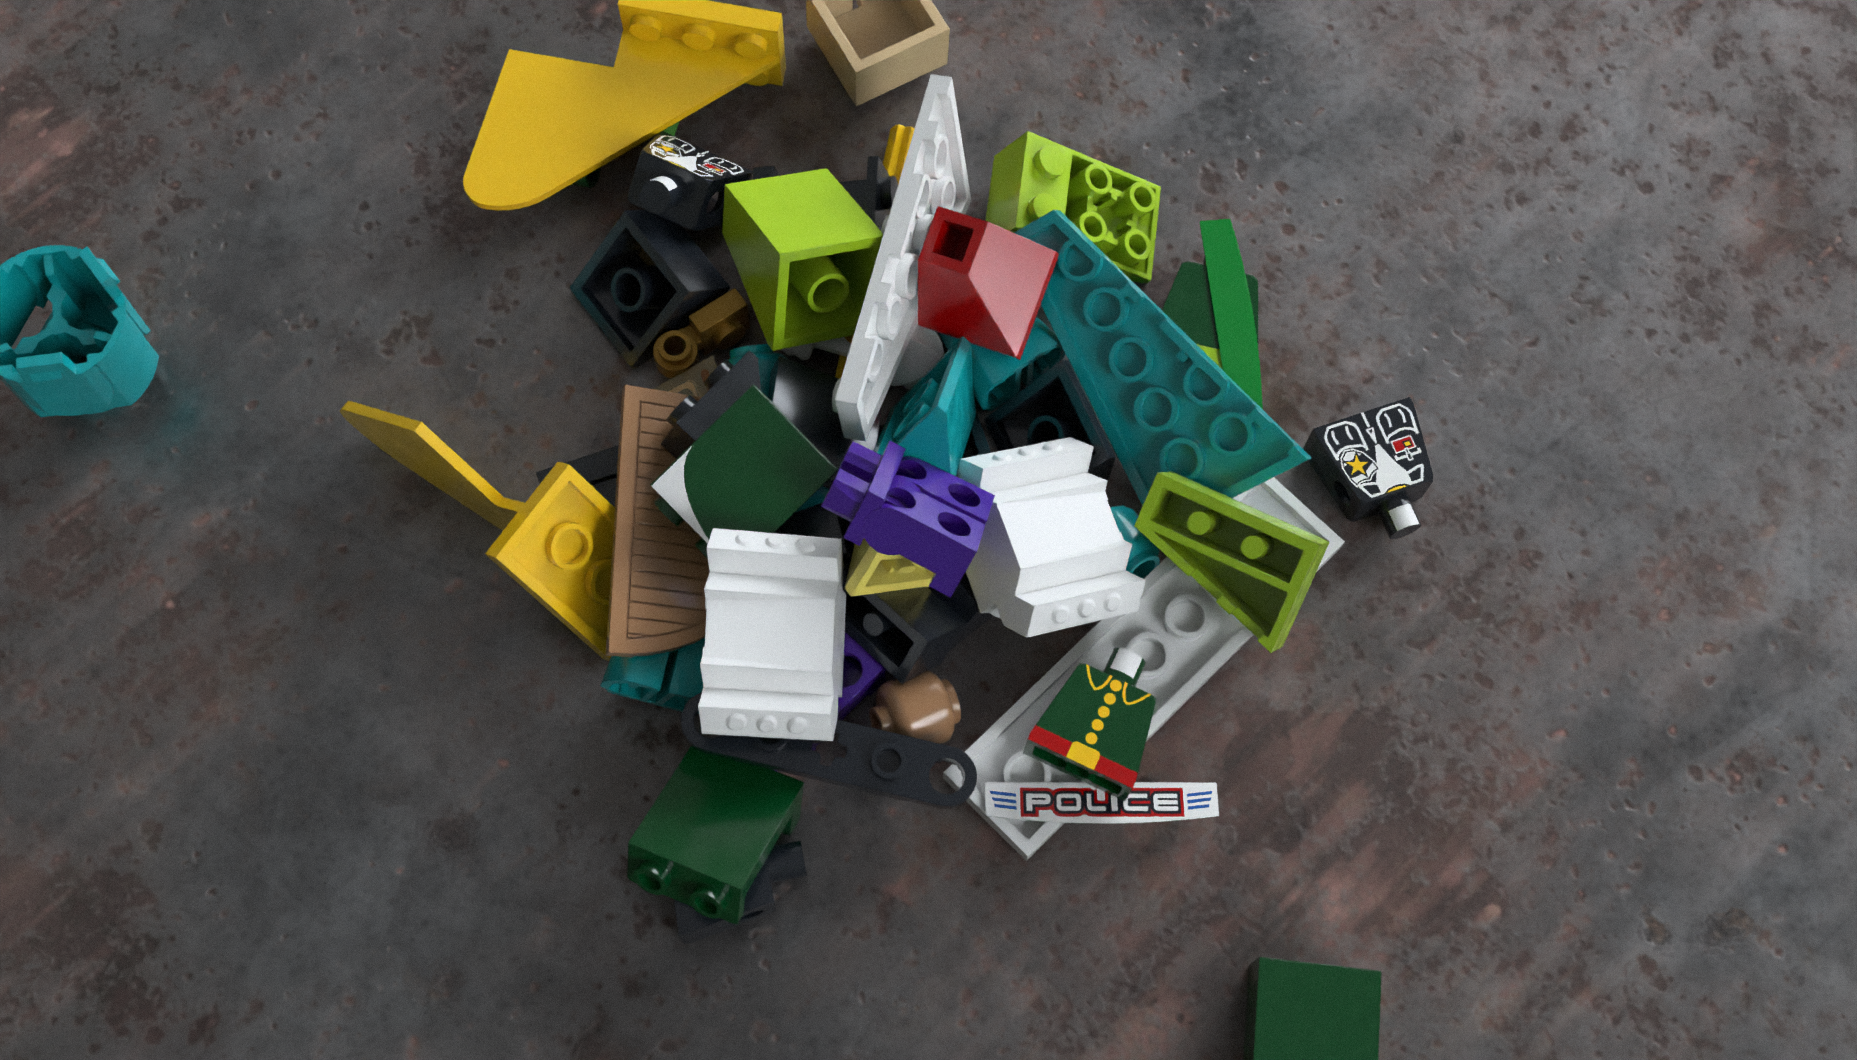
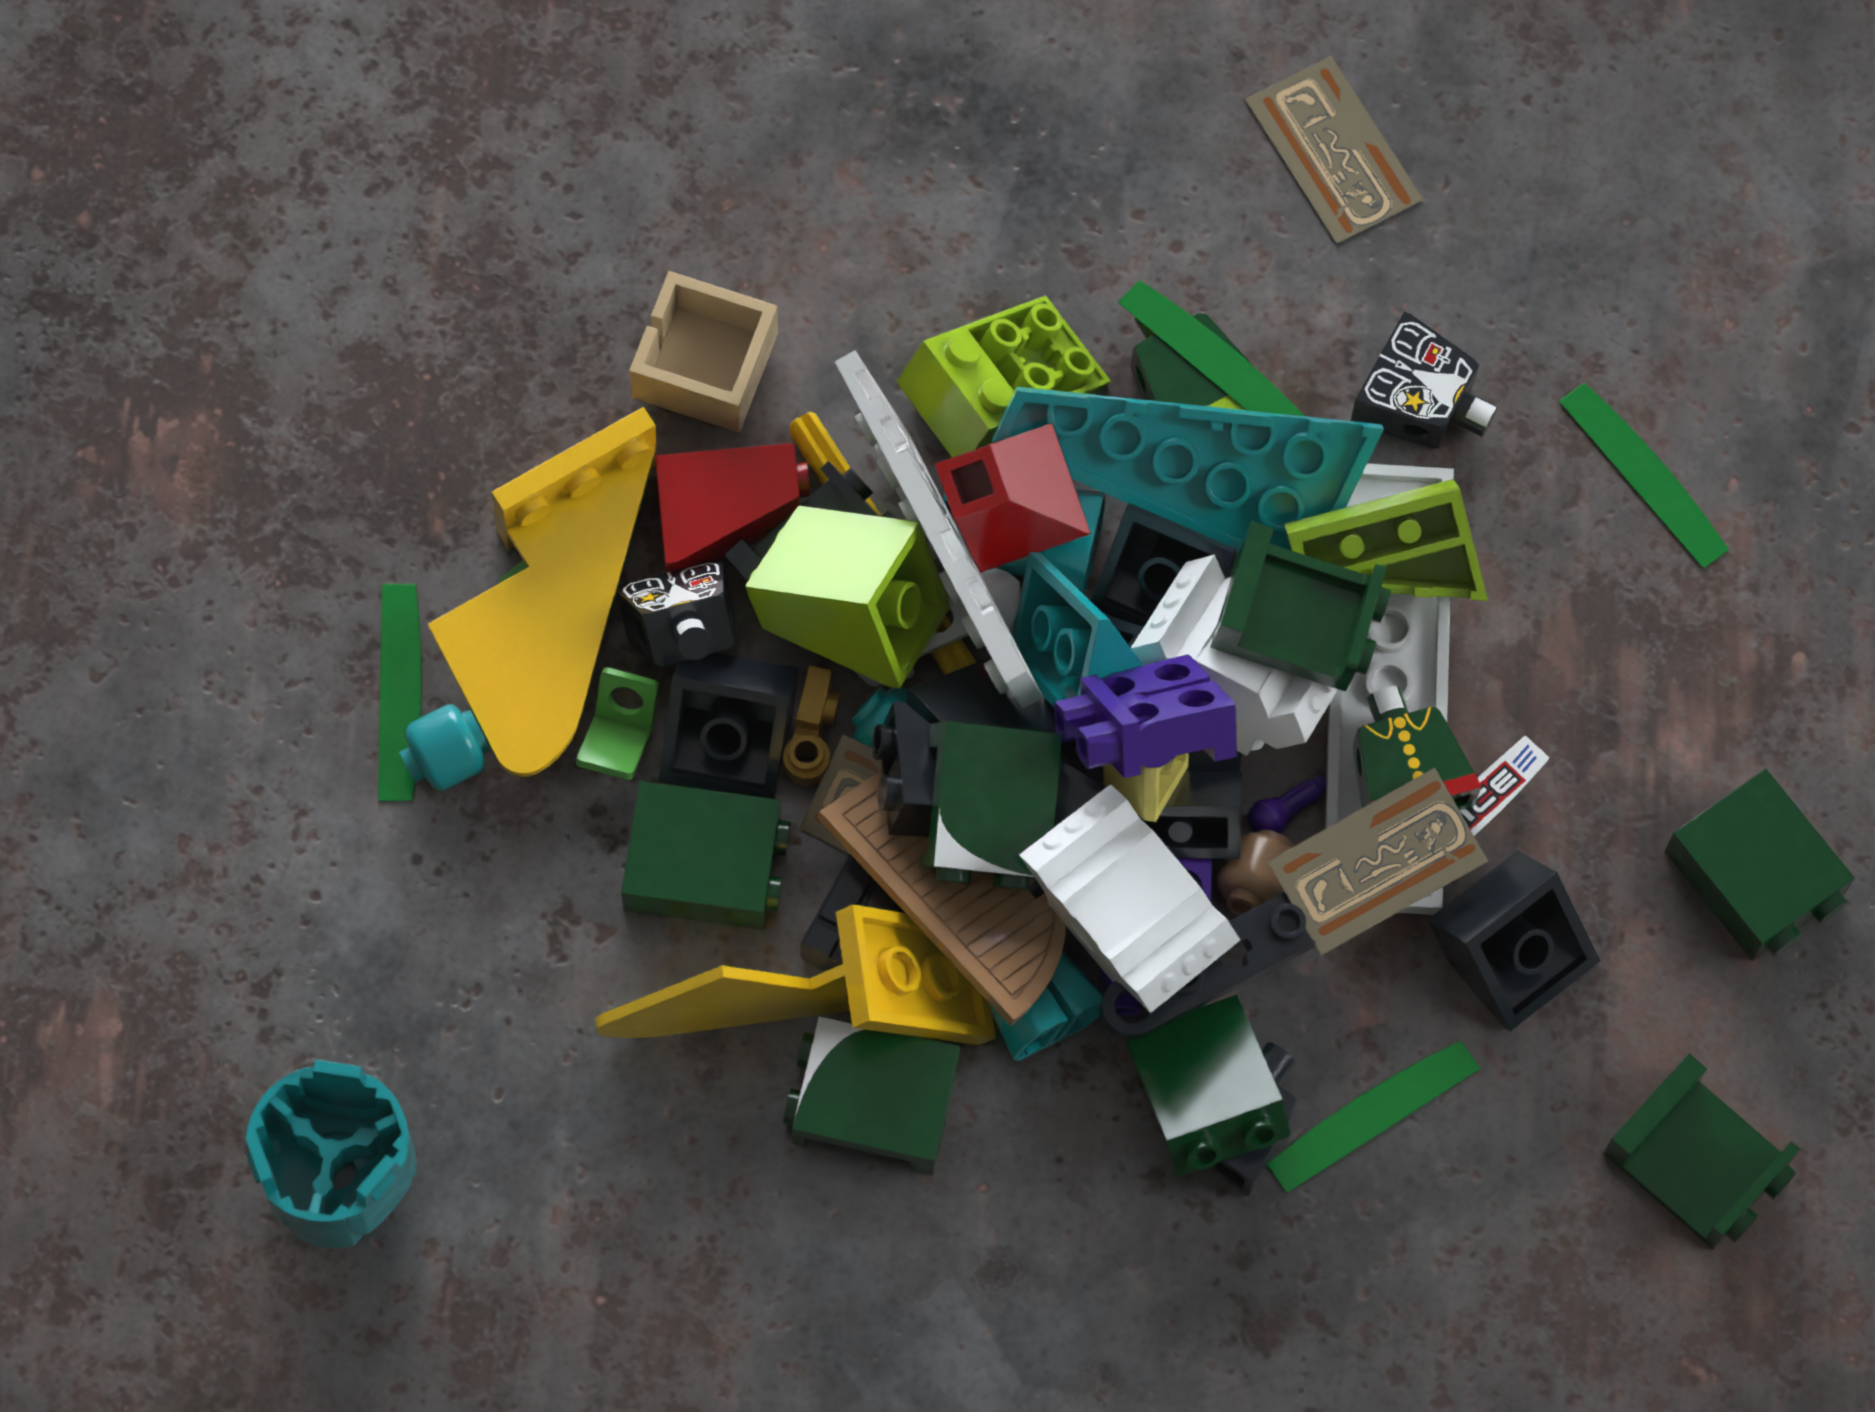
camera: 40 degrees left, 0 degrees up
none -> green sticker [378,583,422,801]
none -> teal head [399,704,491,792]
none -> bright green bracket [576,667,659,780]
none -> dark green brick [621,781,791,930]
none -> red slope [655,443,810,573]
none -> dark green panel [783,1015,961,1176]
none -> dark green panel [1210,521,1391,692]
none -> dark tan sticker [1245,56,1424,244]
none -> dark purple piece [1248,775,1326,834]
none -> green sticker [1267,1041,1480,1193]
none -> dark tan sticker [1268,768,1488,955]
none -> black slope [1428,850,1600,1031]
none -> green sticker [1559,383,1729,568]

